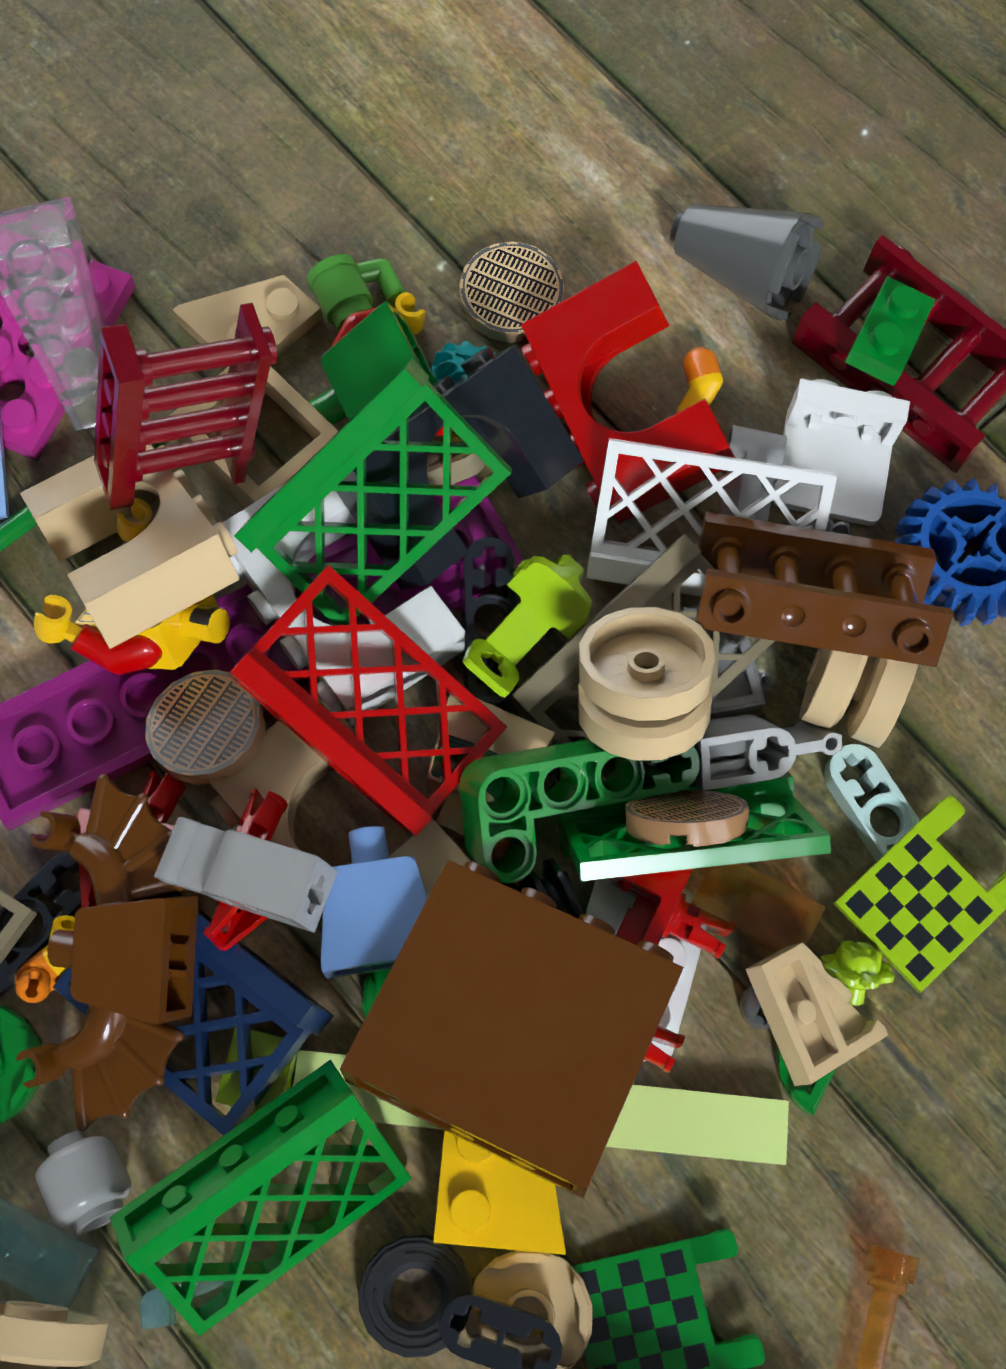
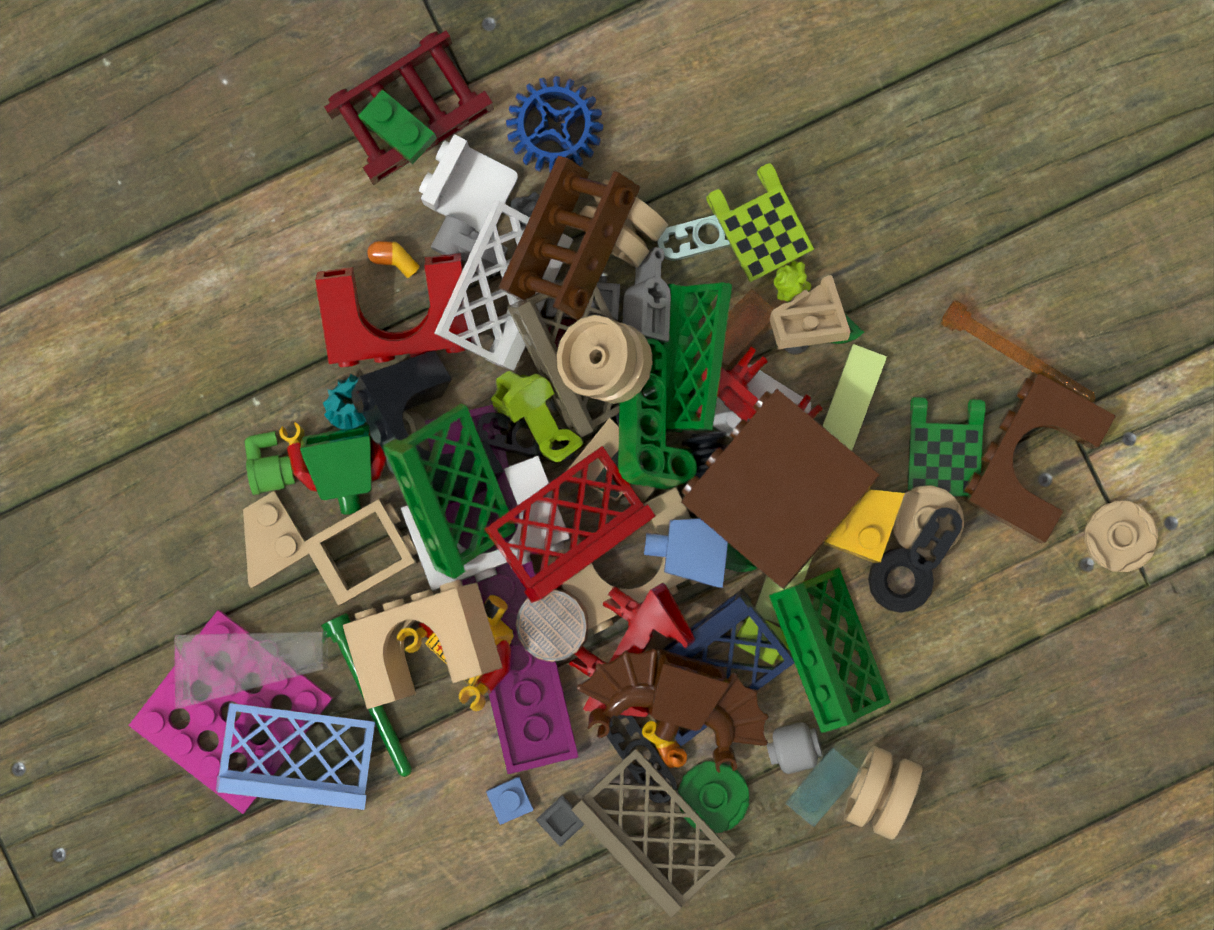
camera: 70 degrees left, 15 degrees up
dark red fence [94,303,277,510] -> none
clear light blue hand [140,1281,225,1329] -> none
light grey piece [154,817,338,933] -> none
tile [459,241,565,343] -> none
medium nougat tile [625,790,749,847] -> none
dark grey cone [670,204,824,321] -> none

